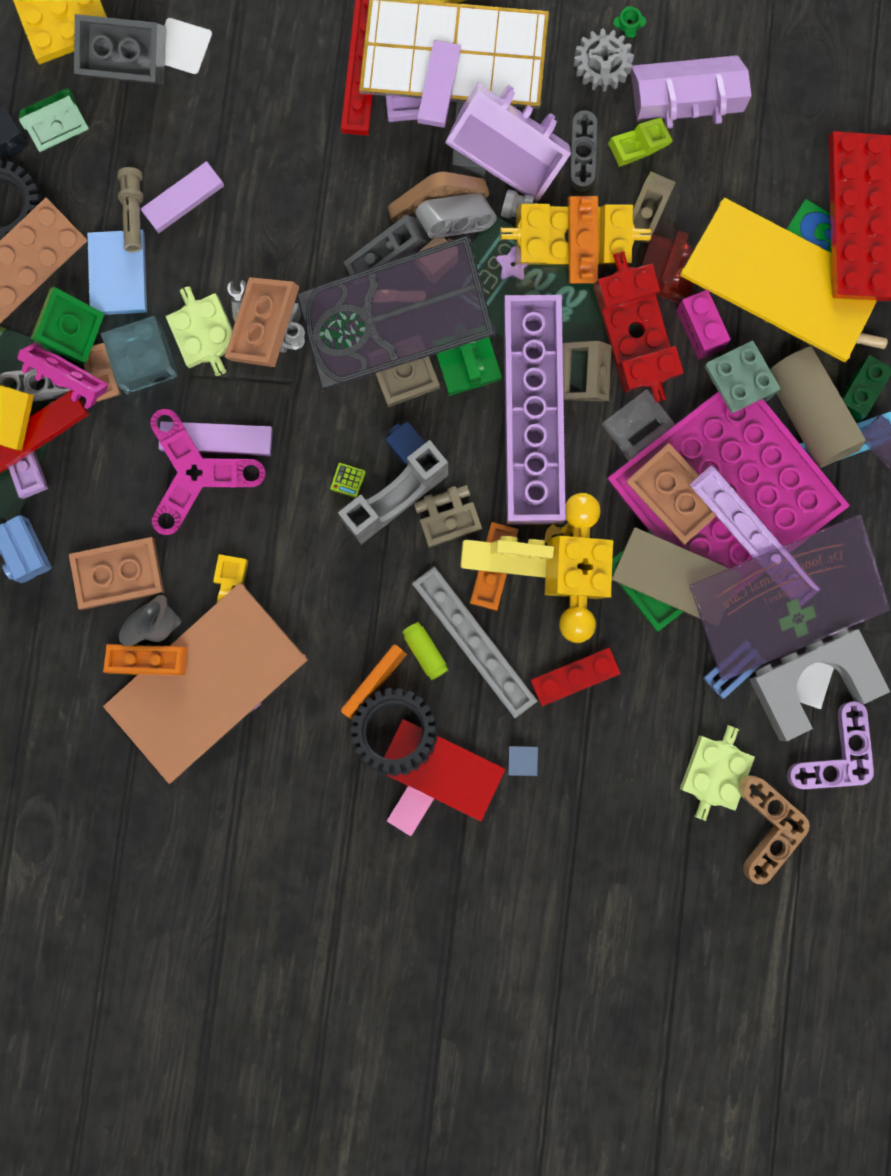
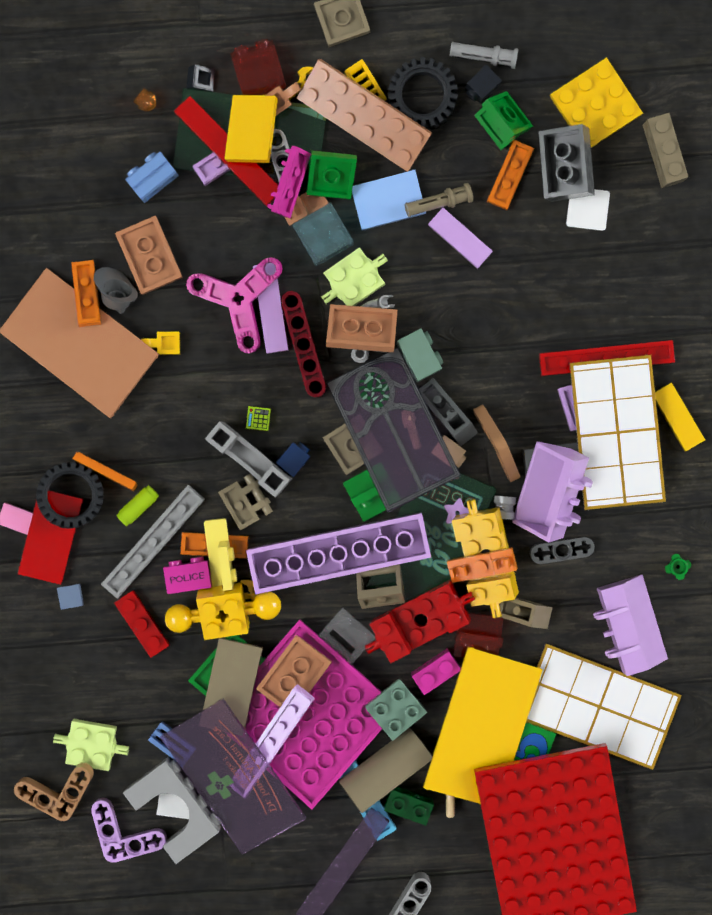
camera: 75 degrees right, 5 degrees up
light grey beam [416,193,497,238] -> none
lavender tile [417,40,461,128] -> none
light grey gear [574,29,634,91] -> none
lime slope [608,117,673,167] -> none
none -> dark pink brick [163,556,212,594]
none -> dark red beam [281,291,326,398]
none -> sand green brick [396,329,444,383]
none -> orange tile [487,140,534,210]
none -> white piece [526,643,682,770]

